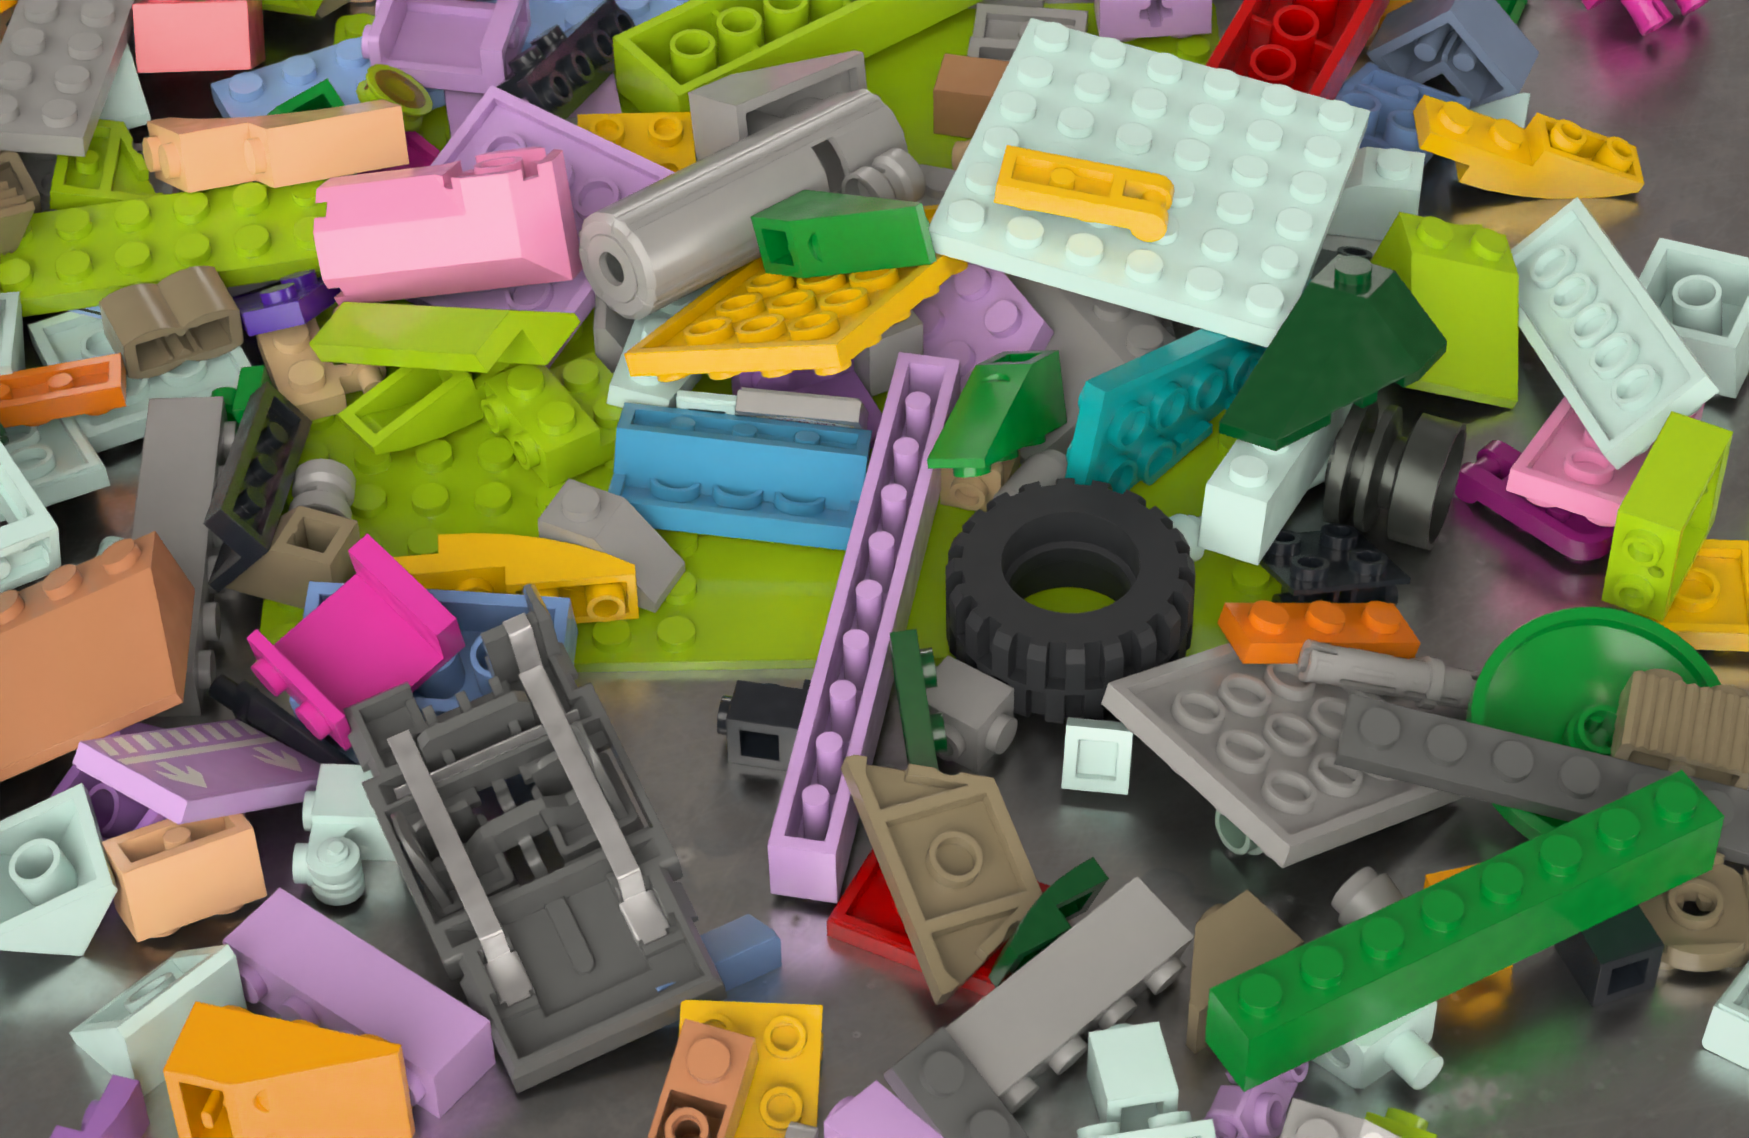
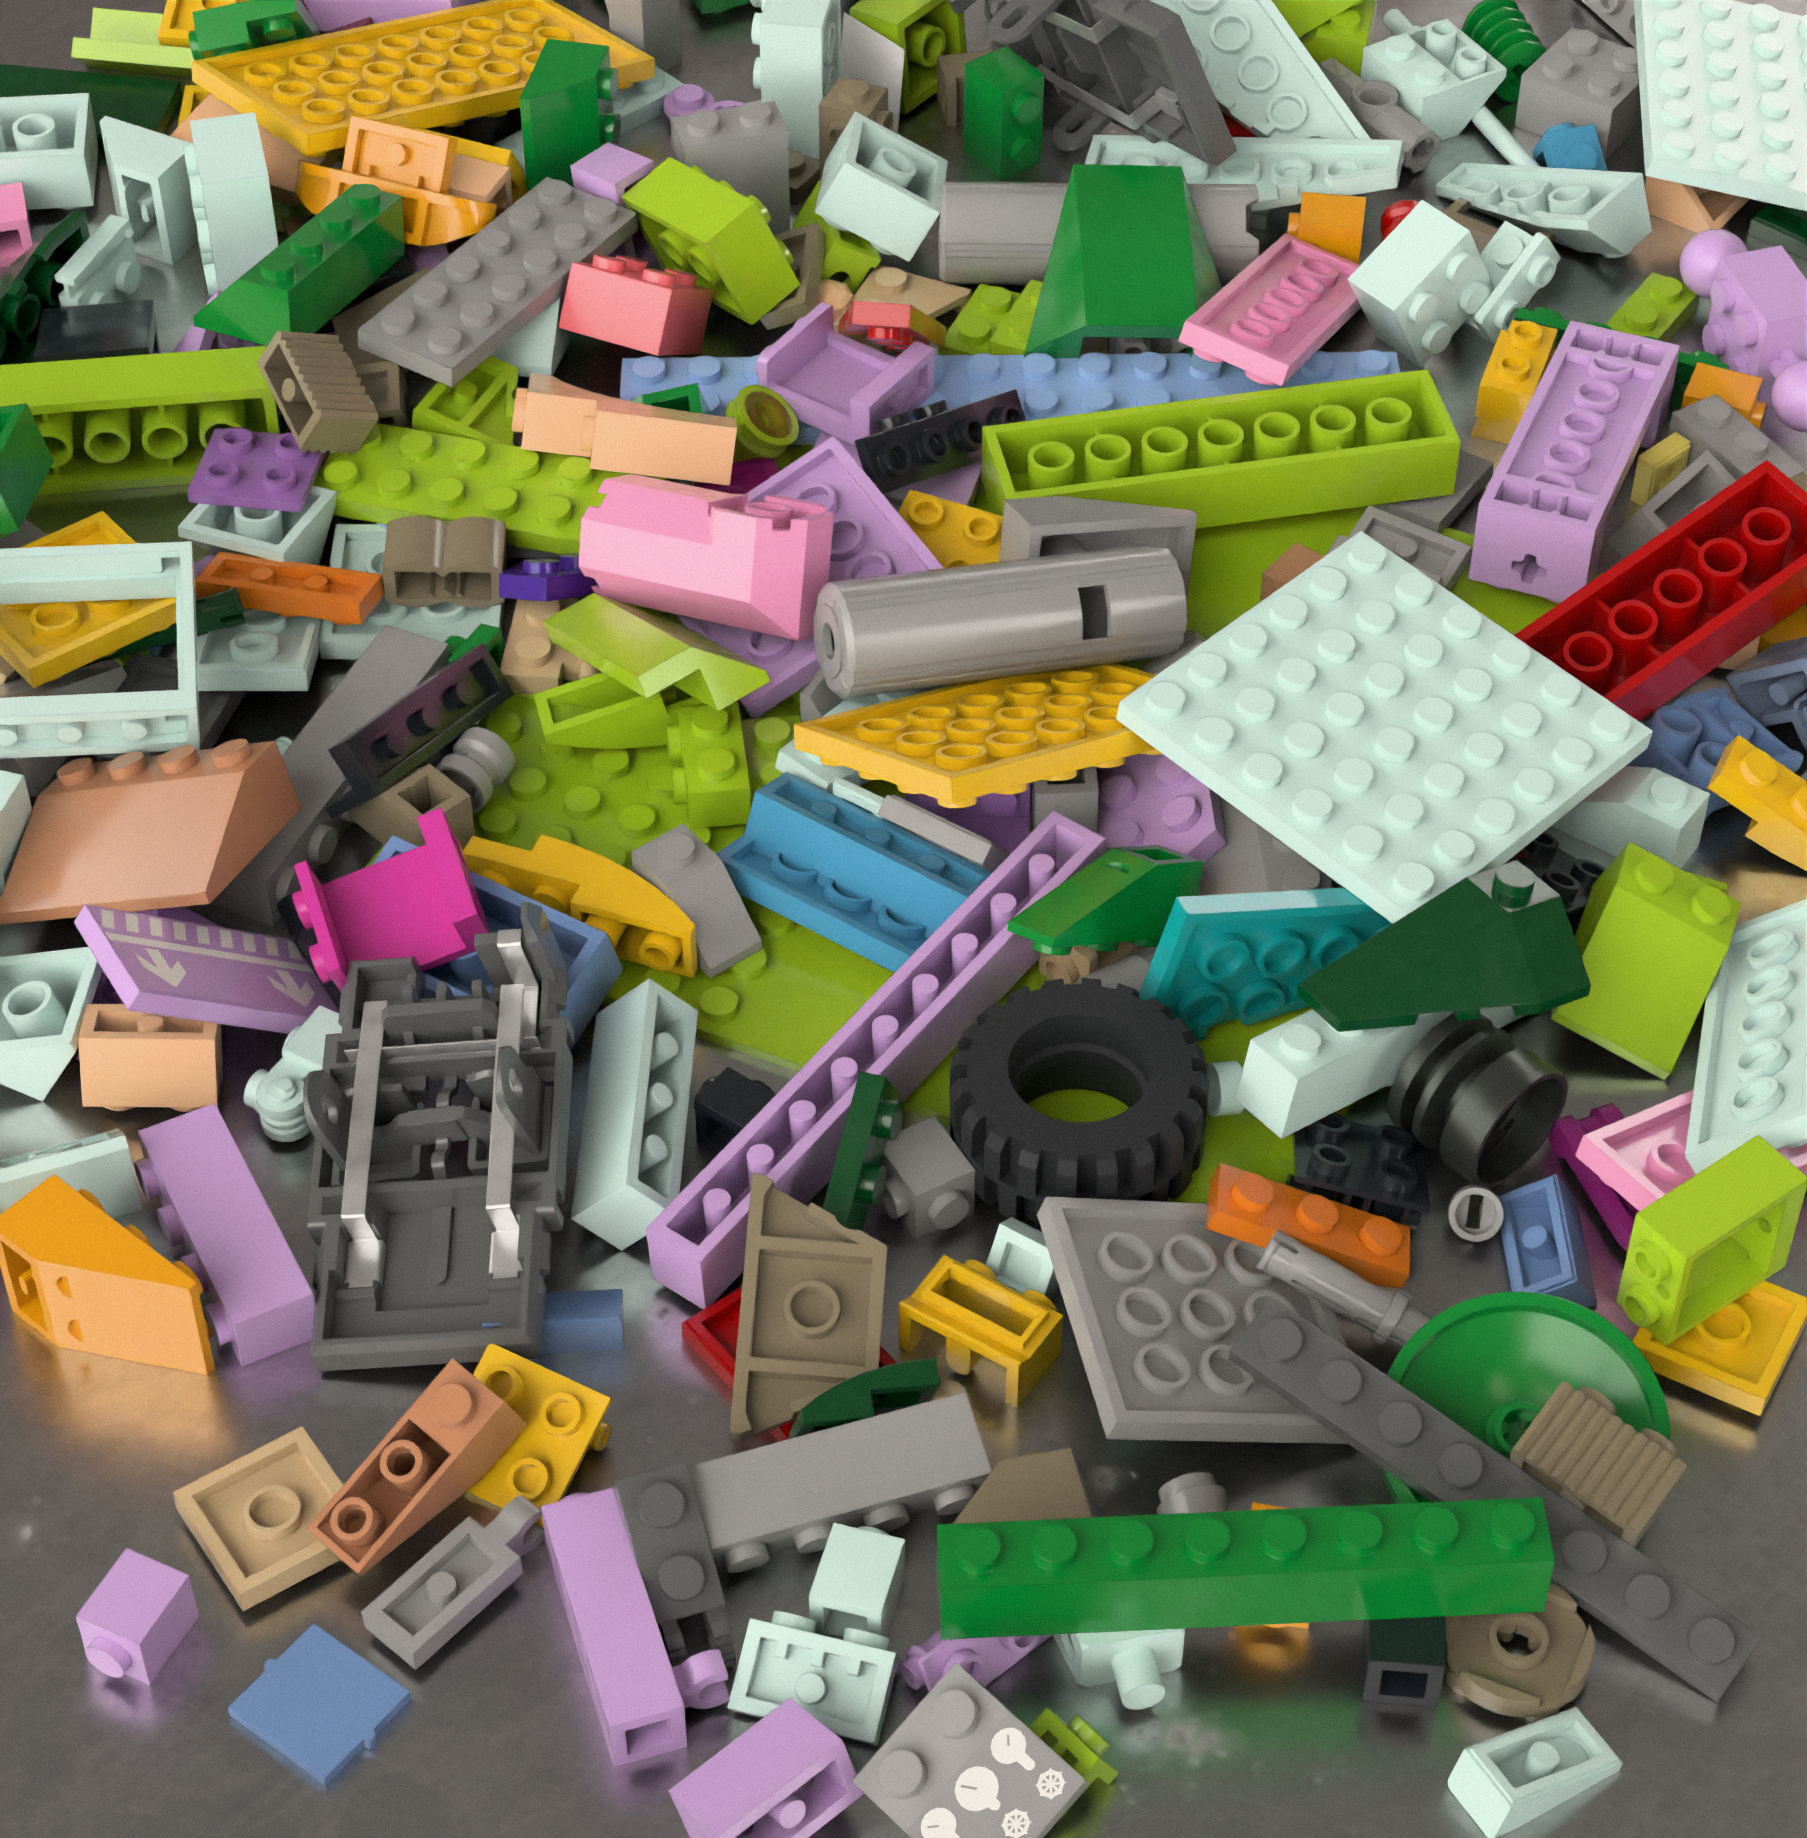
camera: 25 degrees right, 0 degrees up
green slope [750,190,937,278] -> none
light grey wheel [842,147,926,202] -> none
yellow plate [994,145,1175,242] -> none
none -> light aqua brick [571,978,698,1251]
none -> yellow window [899,1255,1063,1408]
none -> light grey hinge [1447,1185,1504,1242]
none -> medium blue slope [1498,1174,1597,1308]

